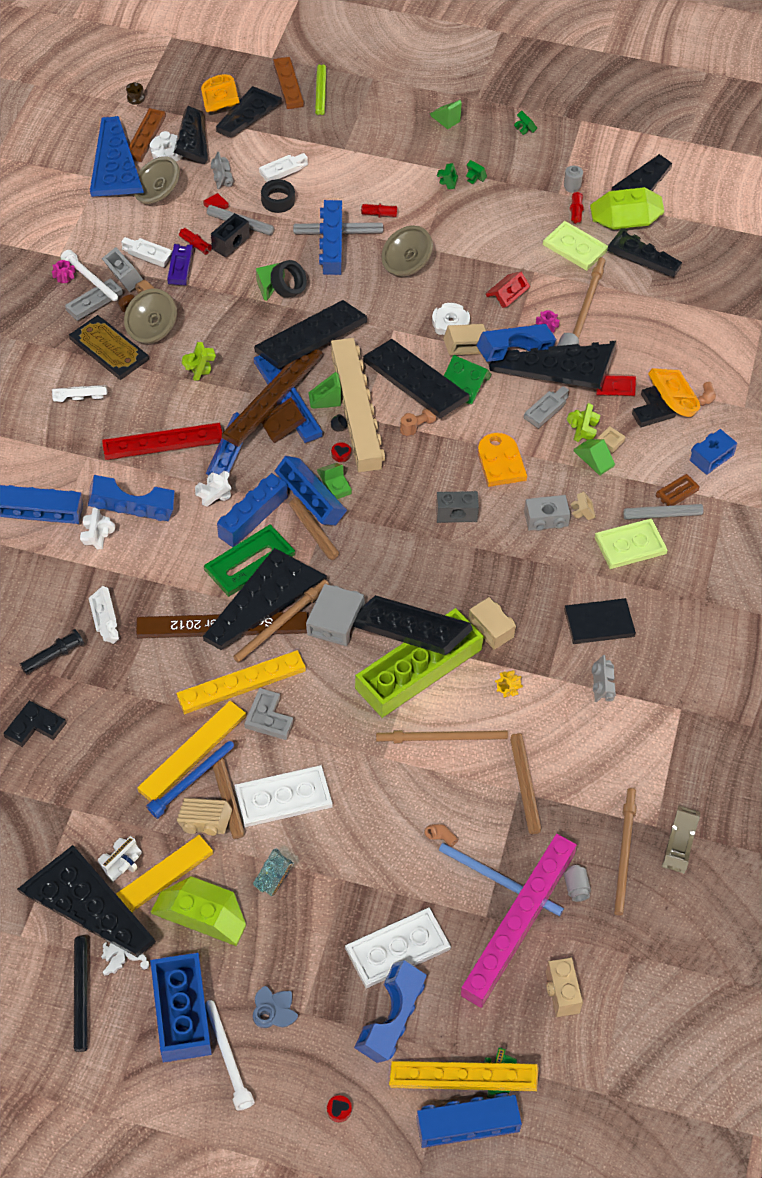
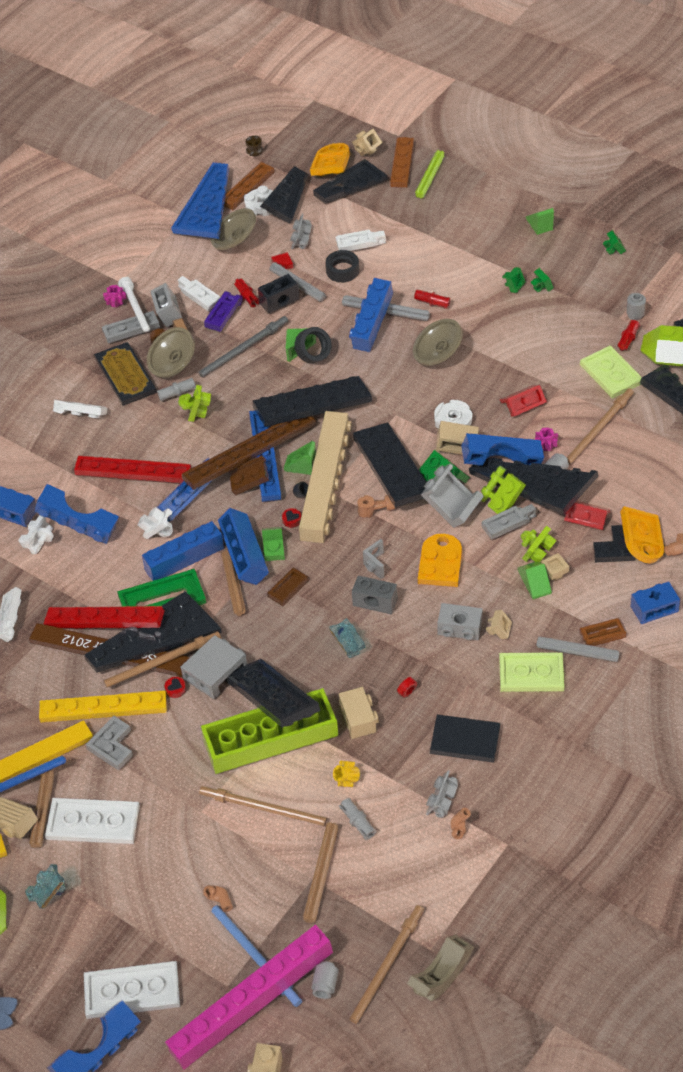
camera: 25 degrees right, 5 degrees down
none -> red plate [43,606,164,628]
none -> light grey pin [157,377,196,402]
none -> red tile [164,677,186,698]
none -> dark grey bar [199,316,288,378]
none -> reddish brown tile [267,567,309,606]
none -> clear light blue hips [329,618,365,658]
none -> light grey pin [339,798,376,840]
none -> tan brick [352,129,382,156]
none -> light grey bracket [363,539,384,579]
none -> red tile [397,677,417,698]
none -> light grey panel [421,463,484,528]
none -> nougat arm [450,808,471,839]
none -> lime plate [481,466,526,514]

